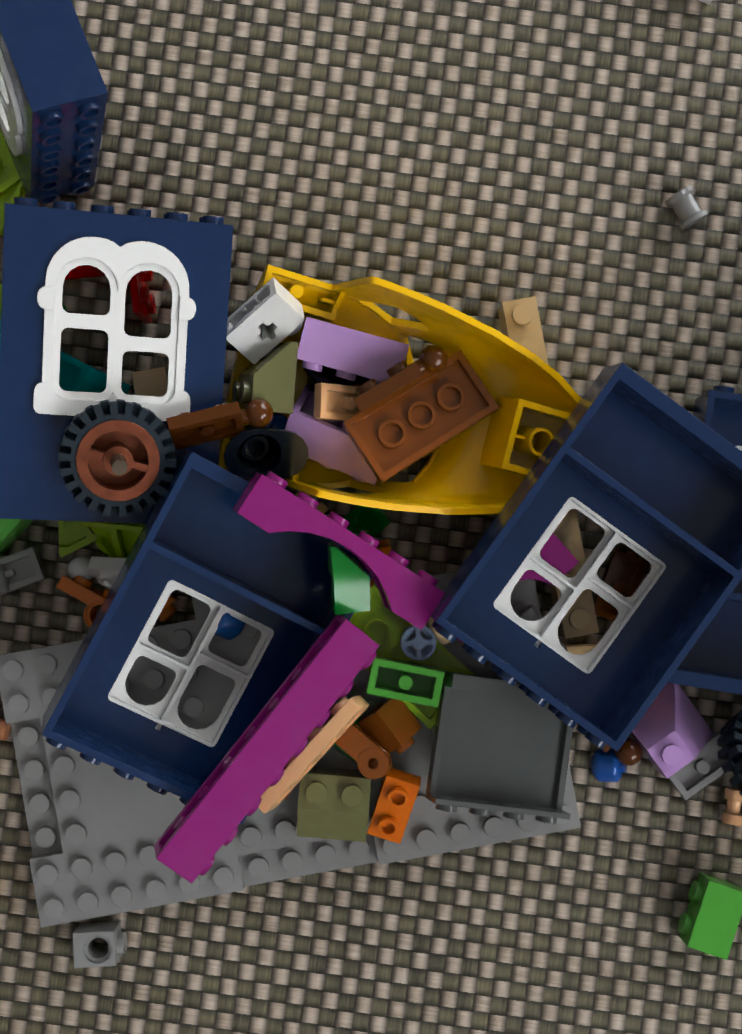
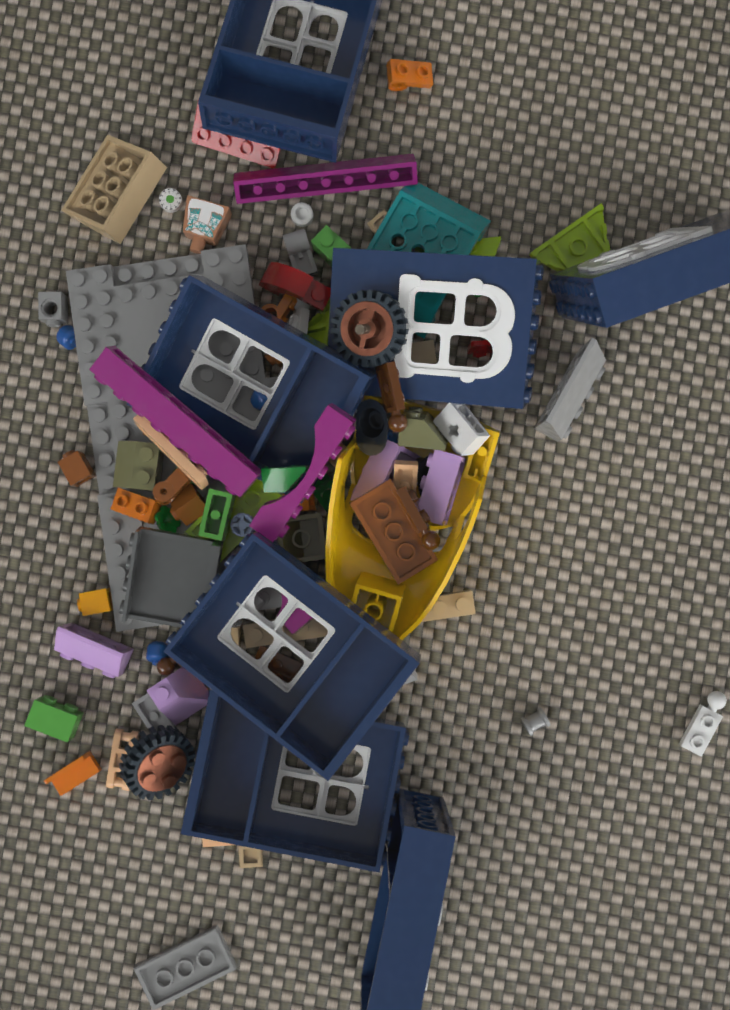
camera: 90 degrees right, 0 degrees up
none -> lavender slope [54,623,134,678]
none -> blue piece [56,325,76,350]
none -> dark orange brick [58,450,97,487]
none -> light orange brick [77,588,113,616]
none -> green plant [155,506,181,532]
none -> red arch [259,262,331,312]
none -> olive slope [278,513,326,562]
none -> light grey slope [534,338,606,442]

